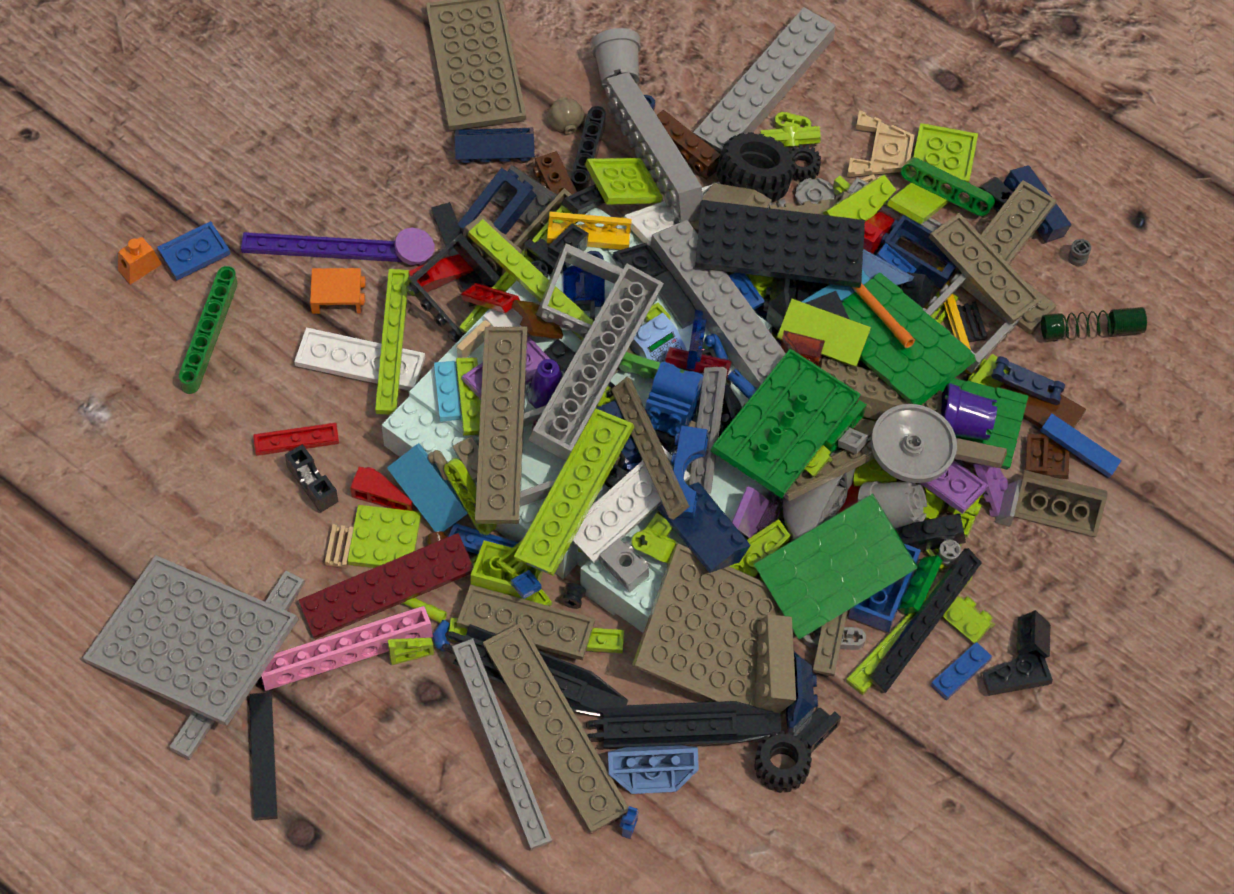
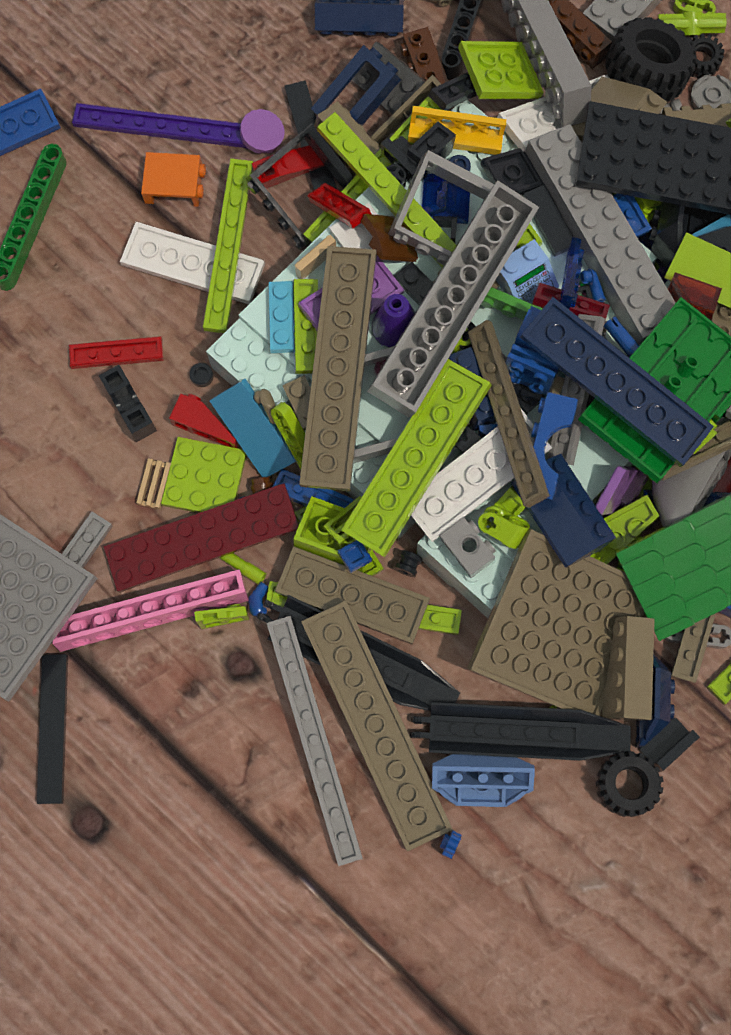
camera: 10 degrees right, 15 degrees up
none -> black tile [189,363,214,387]
none -> dark blue plate [520,297,714,467]

